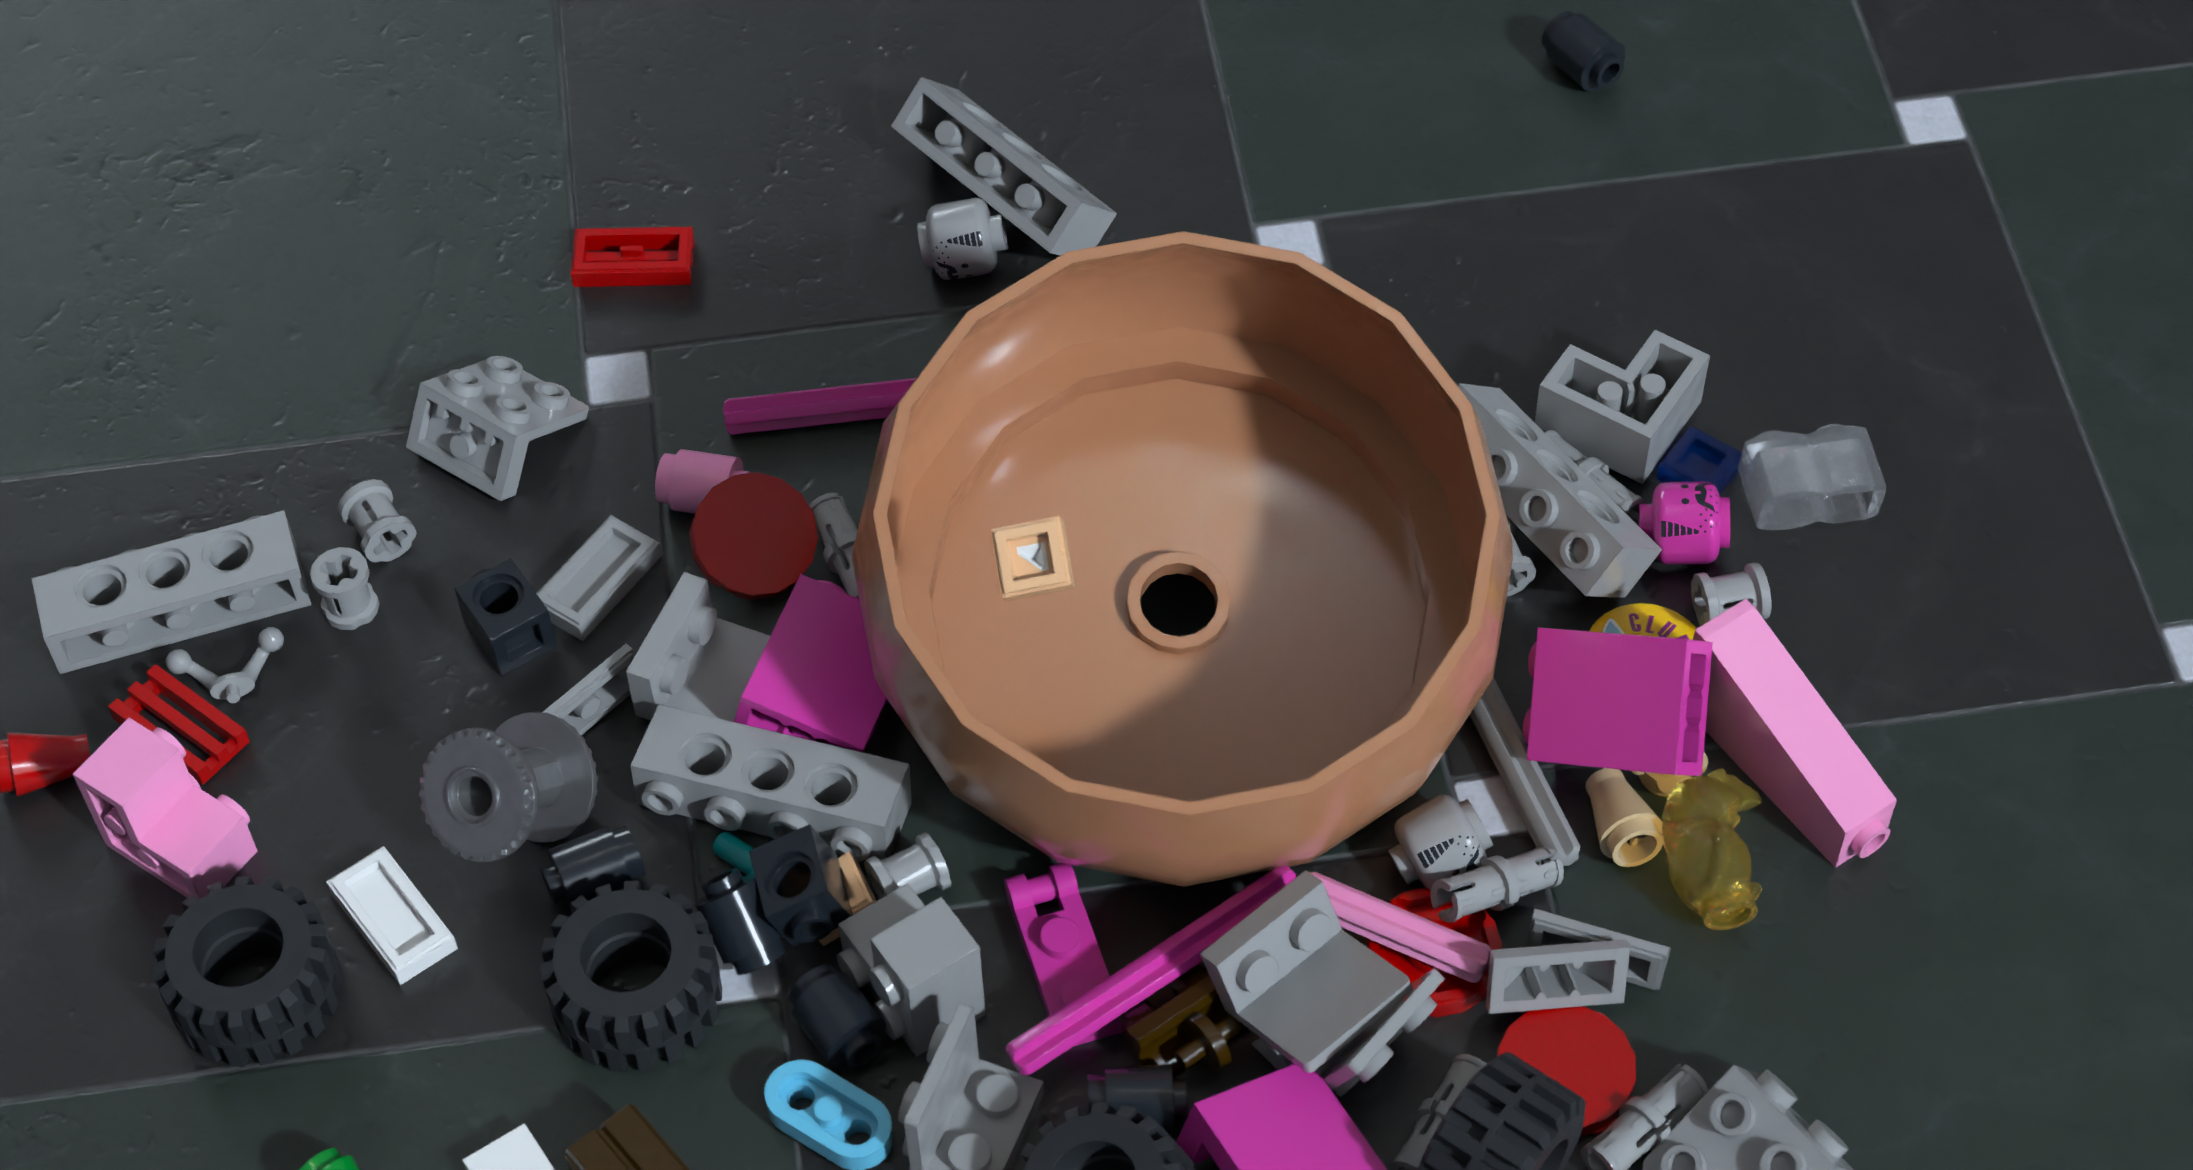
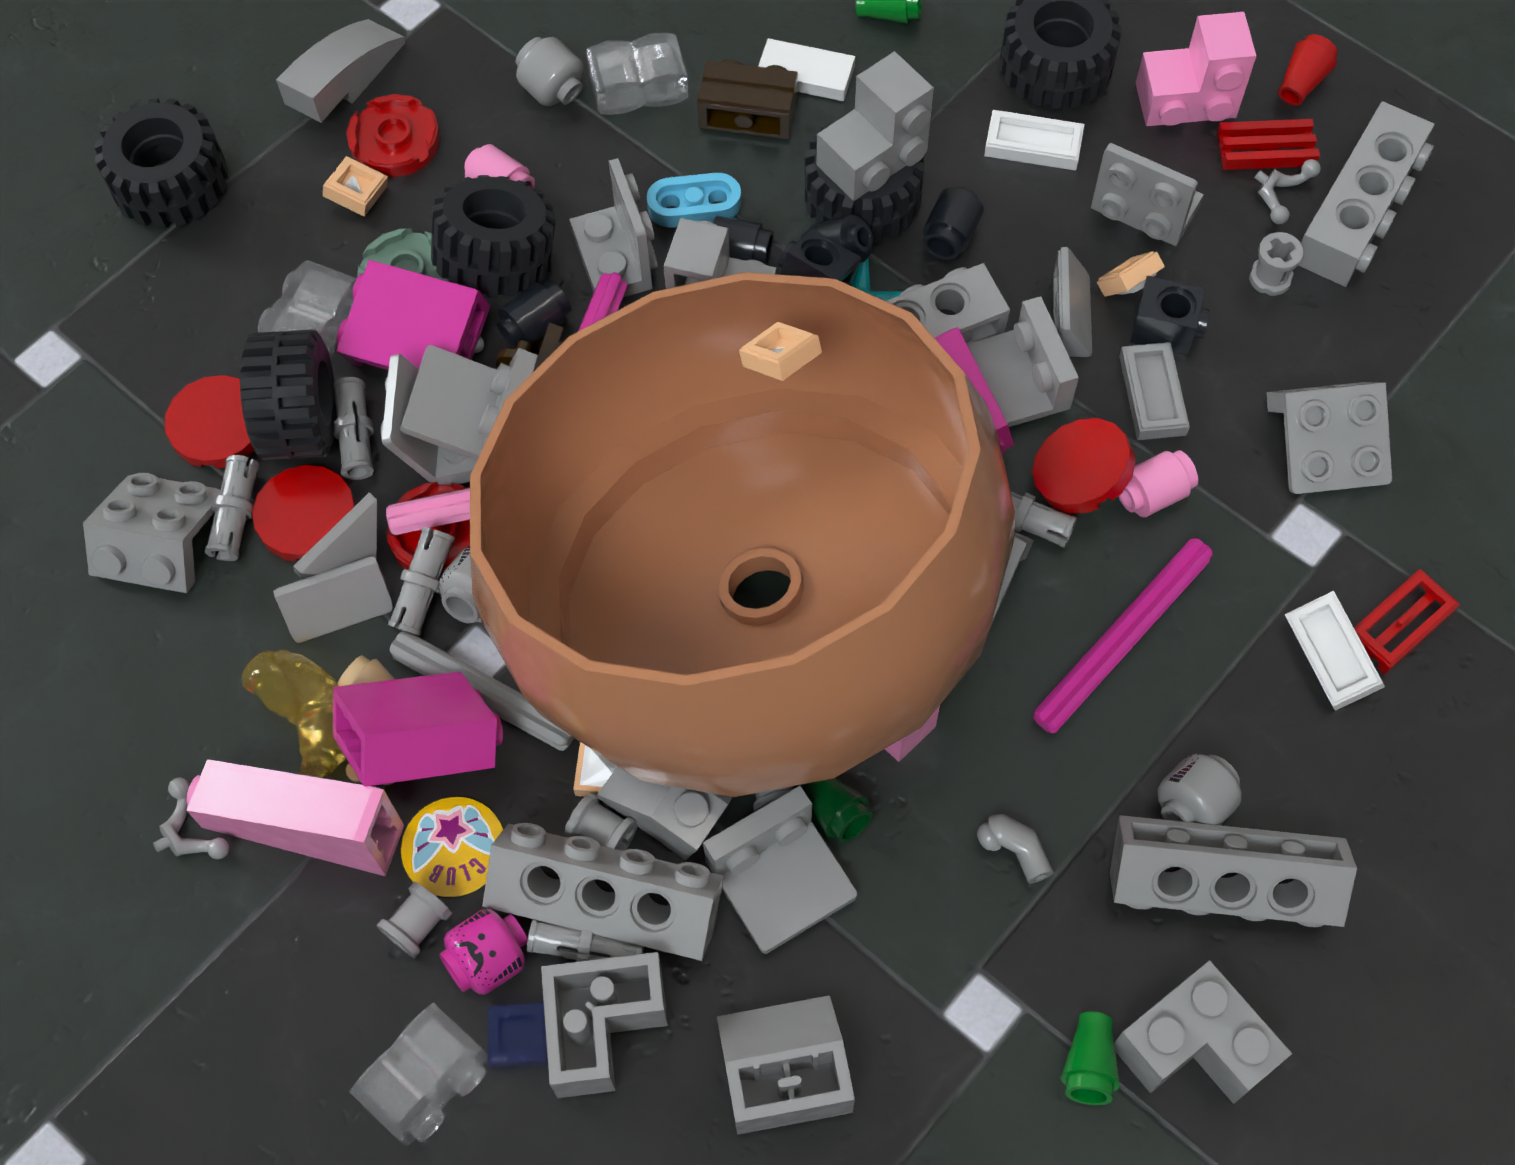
camera: 140 degrees right, 10 degrees up
light grey bush [337,479,417,562] -> none
flat silver hose [419,712,598,862] -> none
none -> light grey piece [153,777,230,860]
none -> light grey slope [717,995,855,1135]
none -> light grey brick [816,51,934,201]
none -> green cone [1061,1012,1120,1106]
none -> light grey bracket [1091,143,1204,246]
none -> light nougat tile [1097,251,1165,297]
none -> light grey brick [1114,960,1292,1104]
none -> white tile [1285,591,1385,711]

